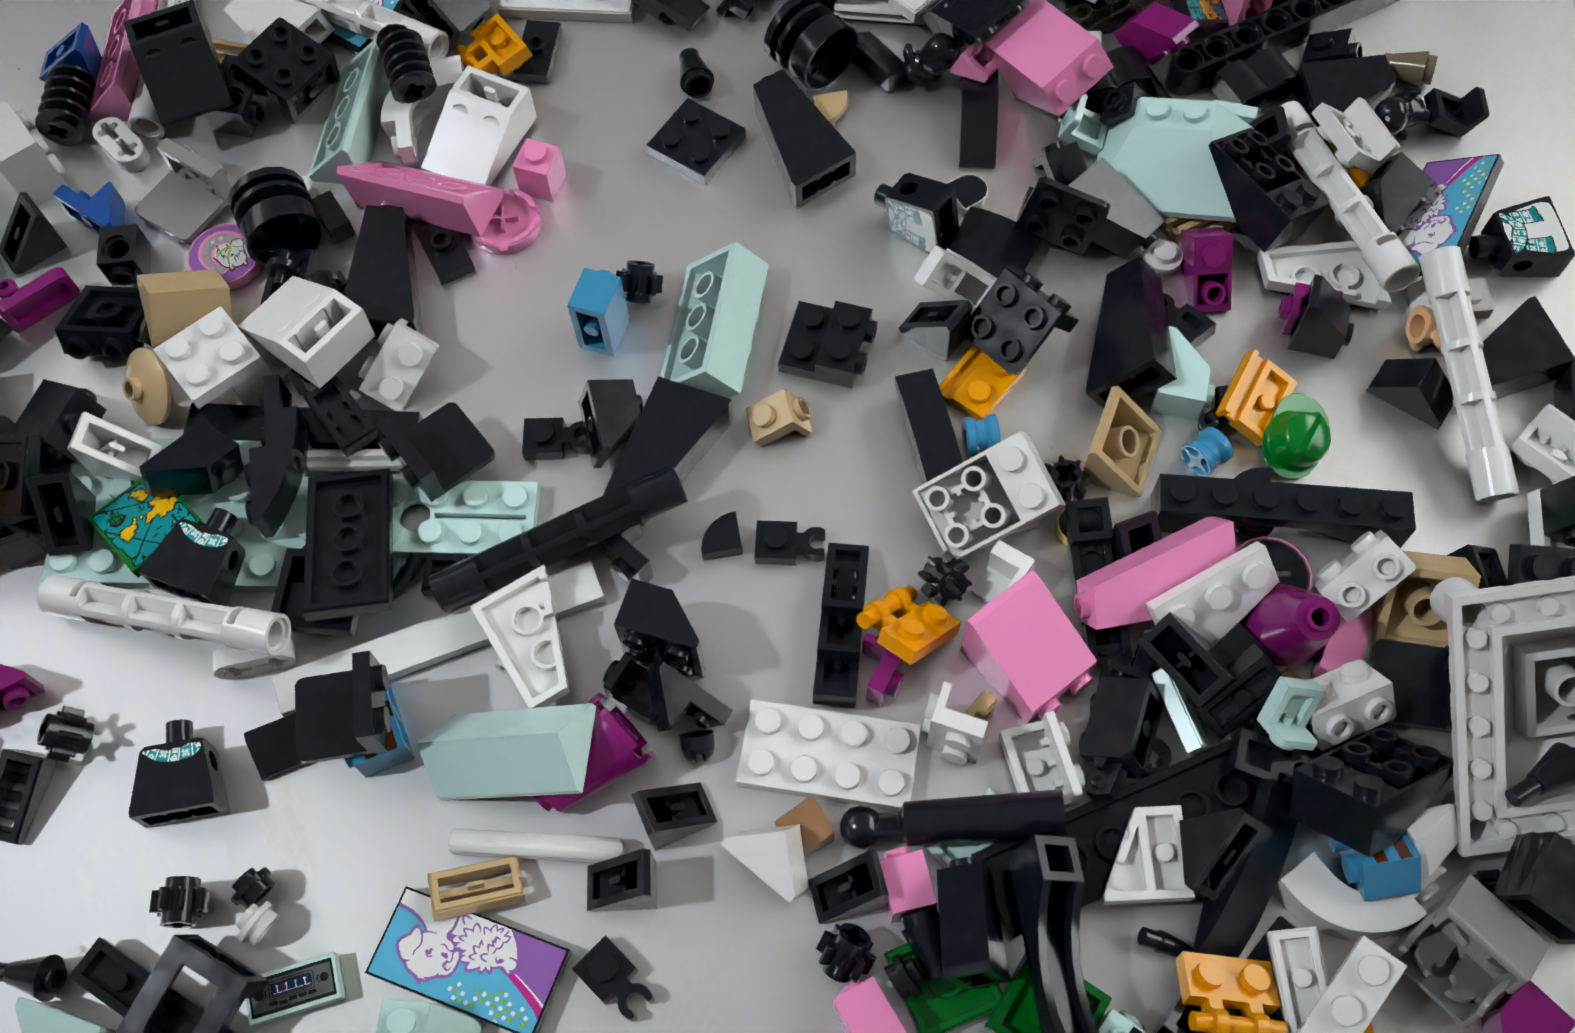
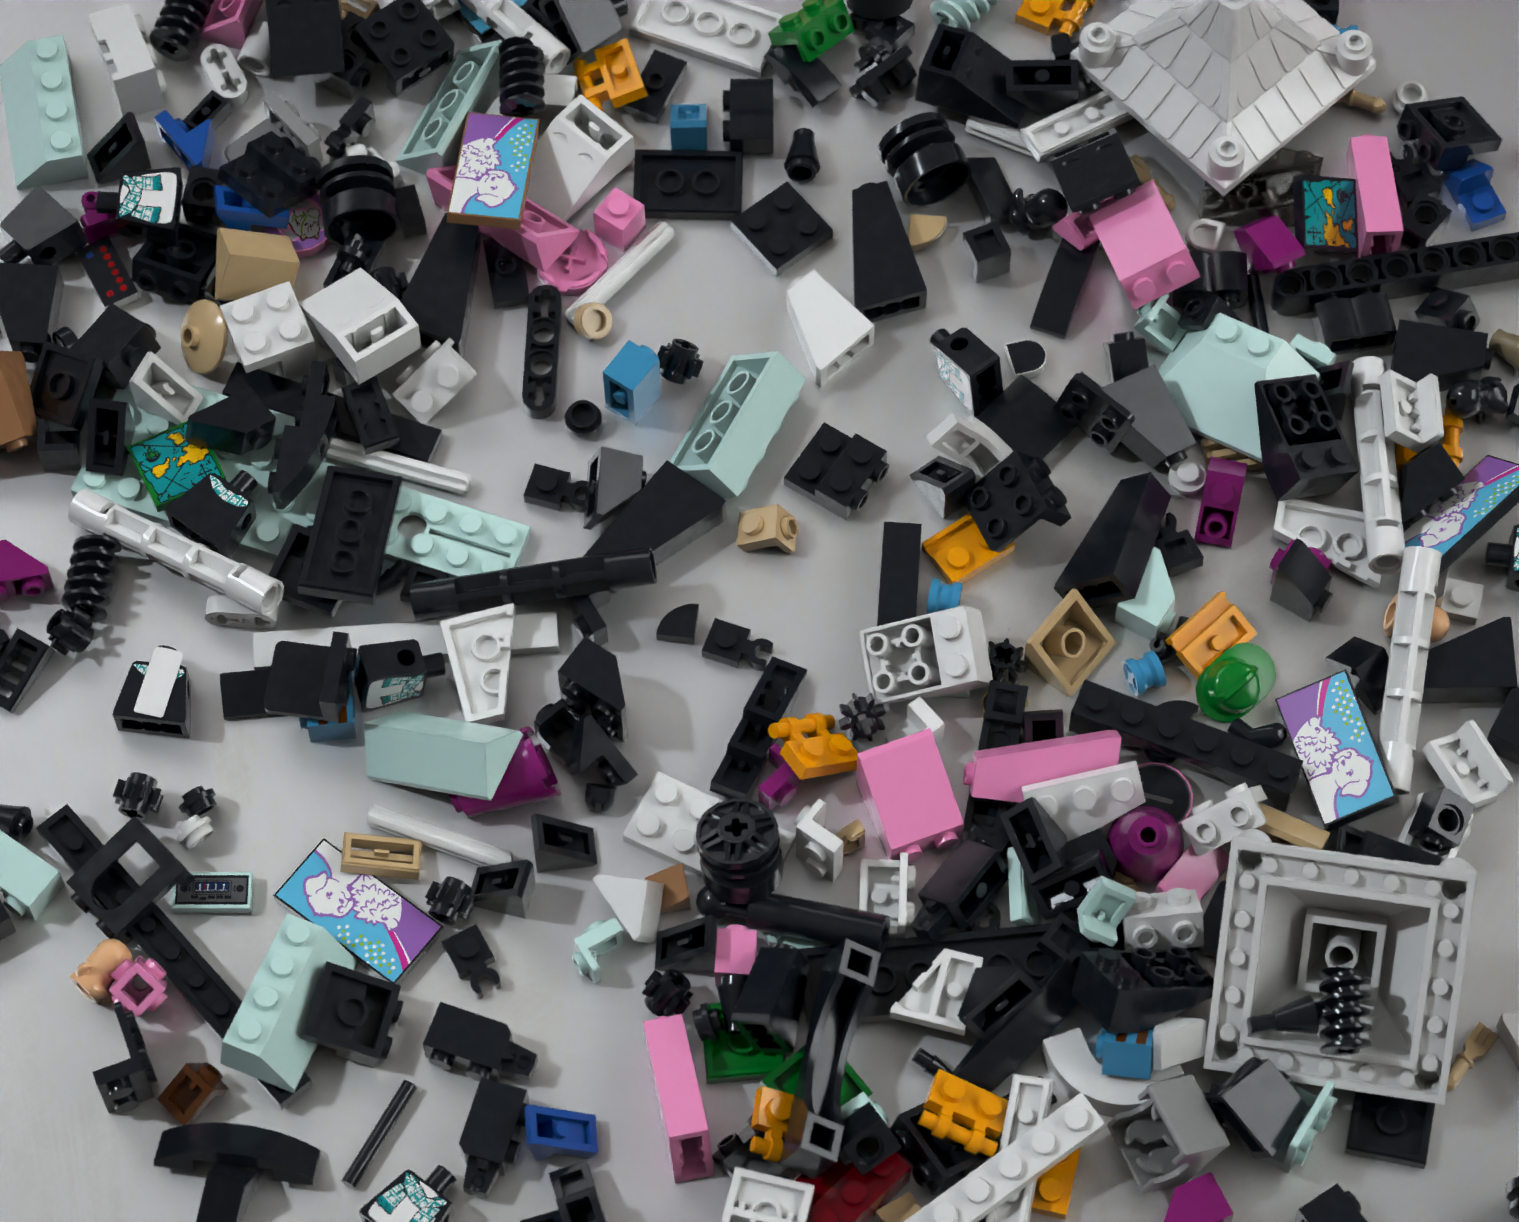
camera: 15 degrees right, 0 degrees up
black bracket [376,402,495,502] -> none
none -> black piece [61,535,122,621]
none -> black tile [76,236,140,310]
none -> torso [96,167,183,247]
none -> white sticker [134,646,184,718]
none -> black piece [183,90,232,132]
none -> blue slope [214,185,290,231]
none -> black plate [217,131,322,219]
none -> black plate [324,95,376,159]
none -> black torso [353,639,446,712]
none -> black gear [425,876,475,925]
none -> tile [447,112,540,230]
none -> black beam [522,285,563,419]
none -> white axle [565,221,674,326]
none -> black plate [565,400,602,436]
none -> light aqua bracket [572,917,624,984]
none -> tan tile [574,302,612,339]
none -> black tile [633,149,743,220]
none -> dark azure slope [670,104,707,151]
none -> black wheel [696,798,784,904]
none -> black brick [723,79,774,153]
none -> white slope [787,269,875,388]
none -> black panel [962,220,1011,283]
none -> black arm [1227,717,1287,749]
none -> tile [1275,669,1399,832]

